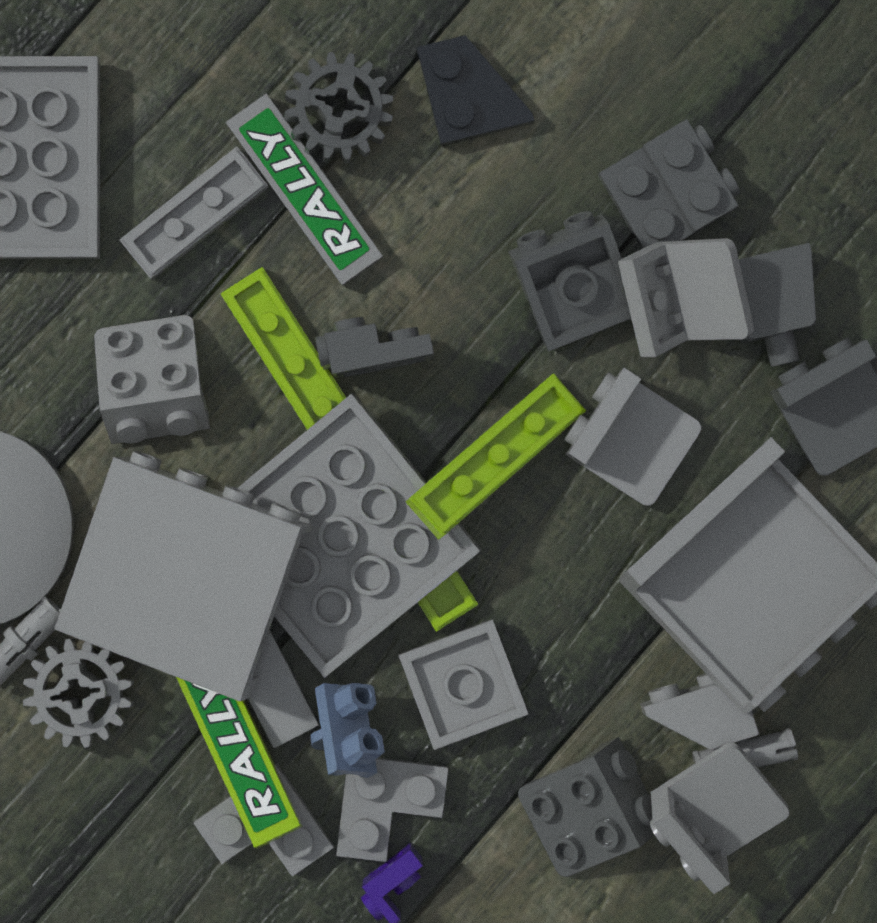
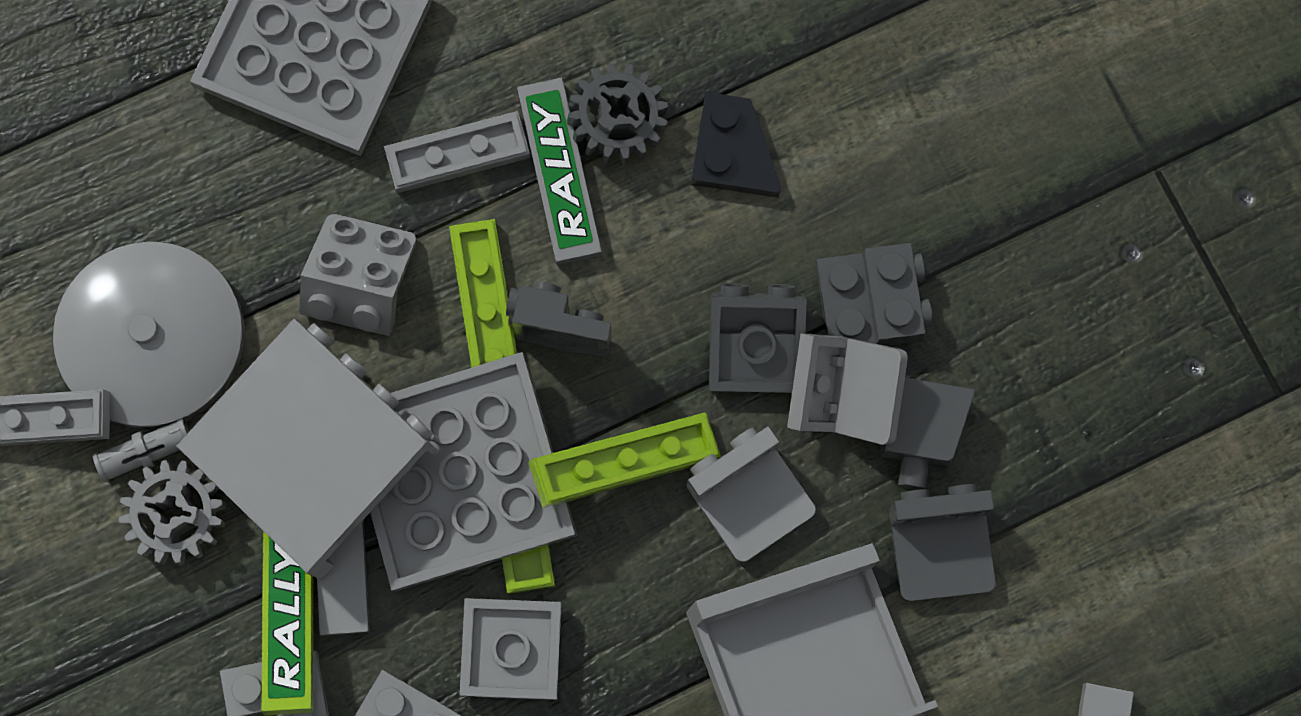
camera: 20 degrees right, 10 degrees down
sand blue hips [310,683,385,778] -> none

